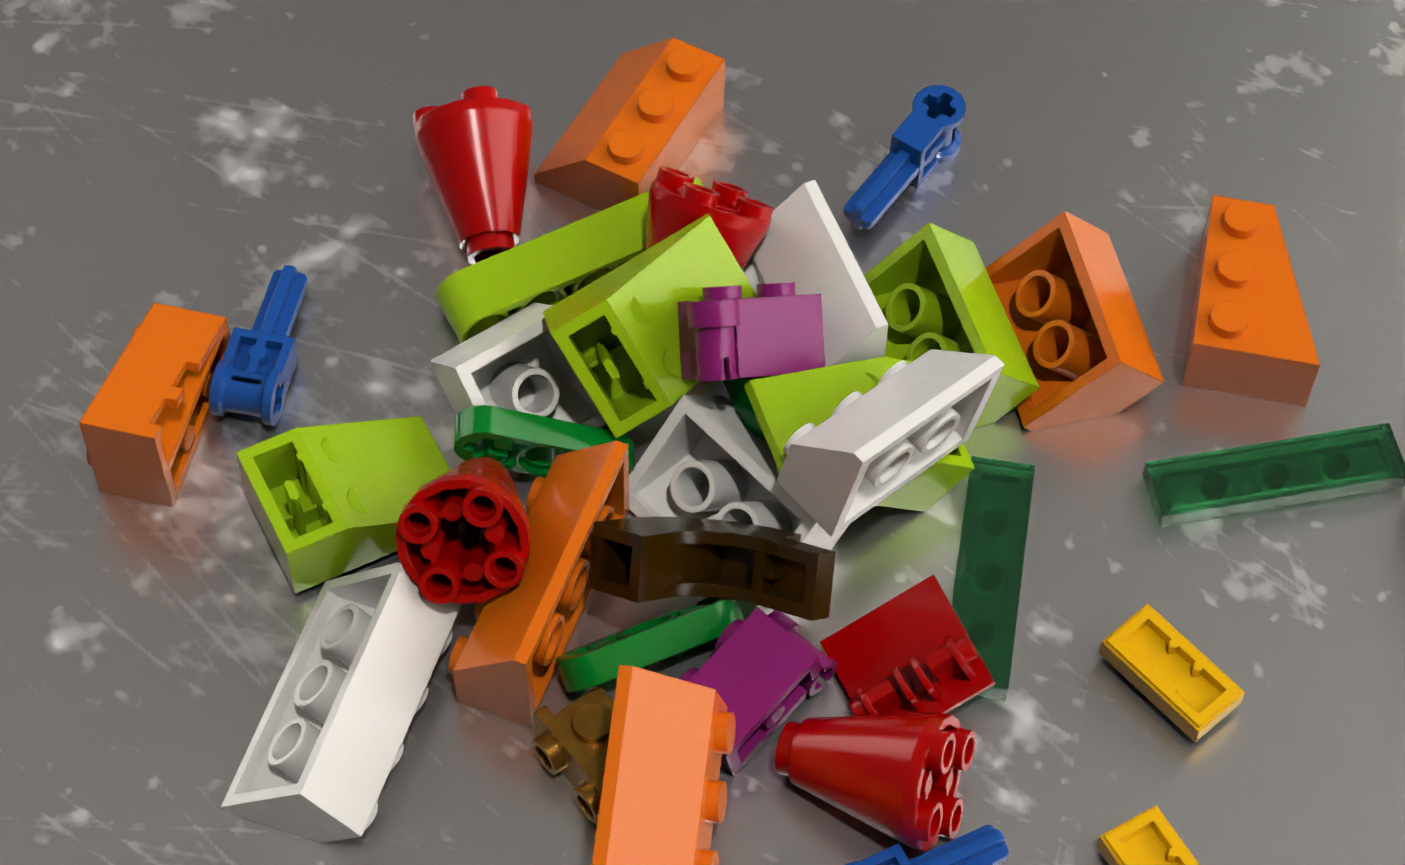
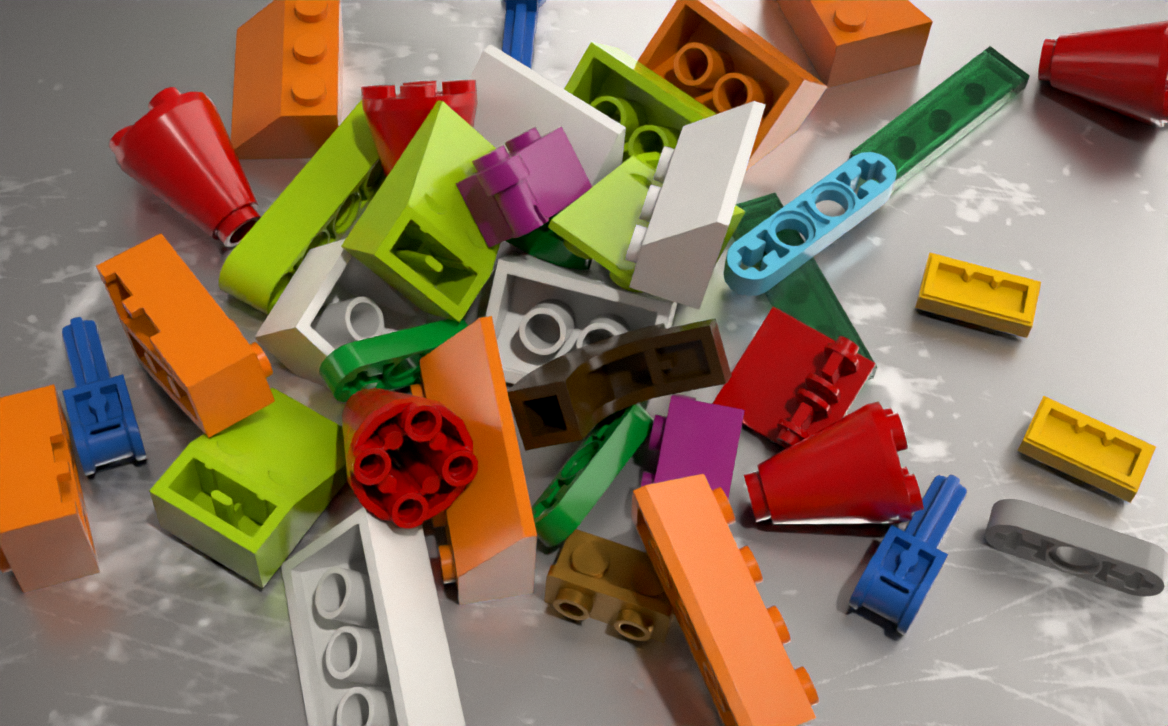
camera: 35 degrees left, 0 degrees up
none -> orange wedge [96,233,275,438]
none -> medium azure beam [723,152,897,296]

